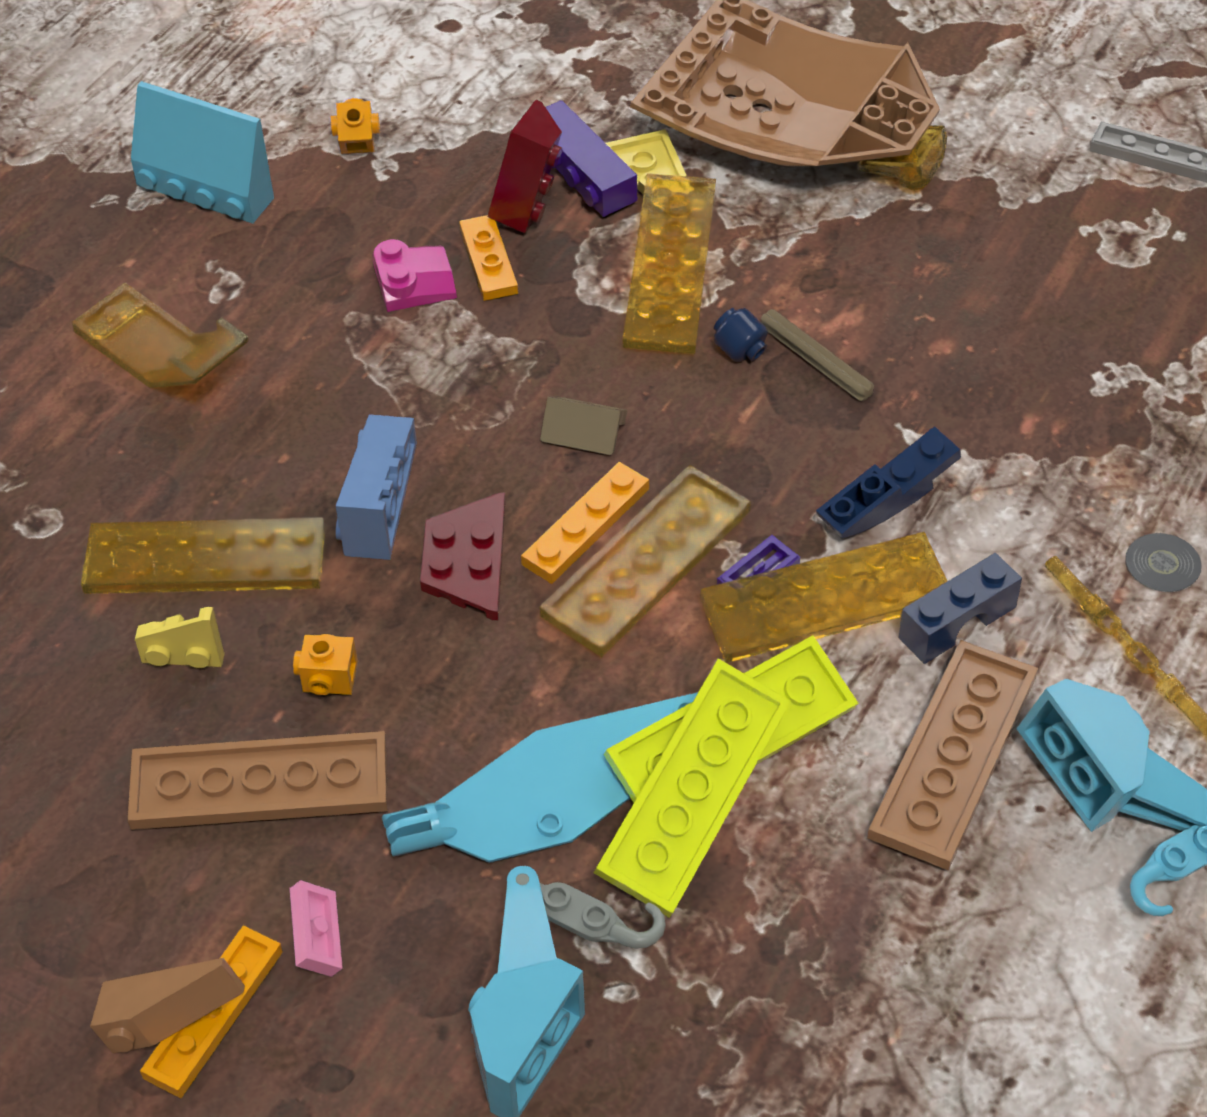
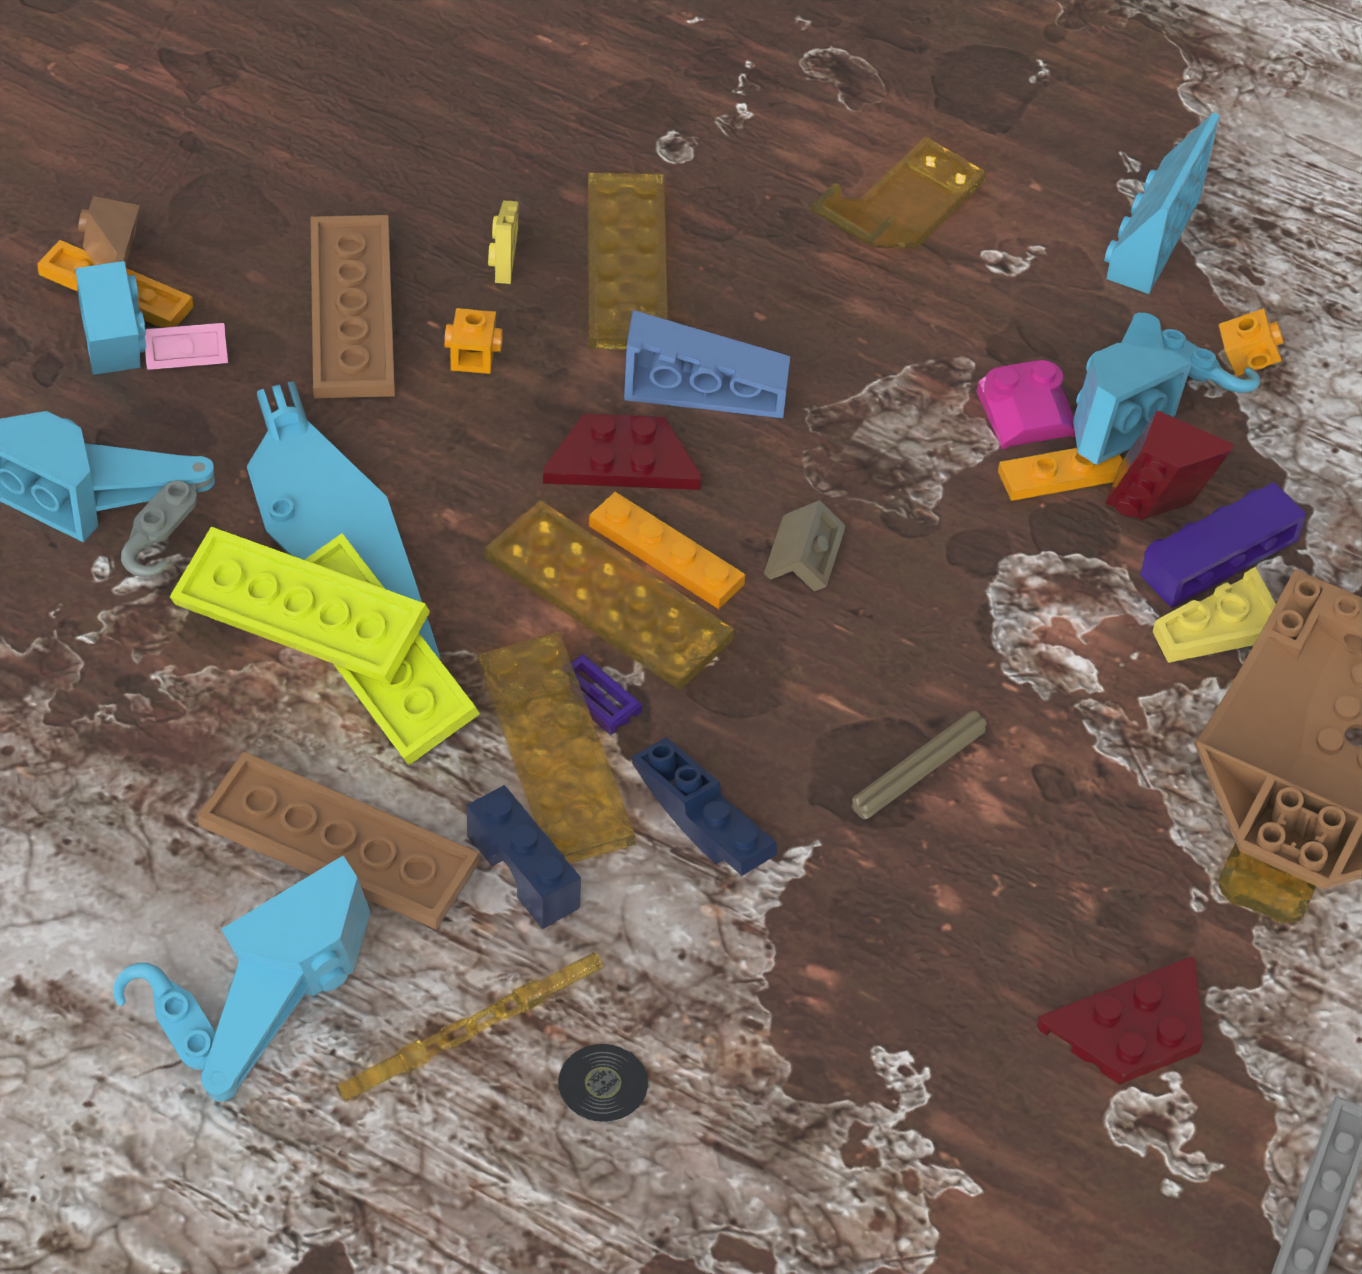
camera: 85 degrees right, 0 degrees up
clear yellow plate [623,173,716,354] -> none
dark blue head [713,308,768,362] -> none
none -> medium azure brick [75,261,147,375]
none -> dark red wing [1037,956,1203,1085]
none -> medium azure slope [1073,313,1260,465]

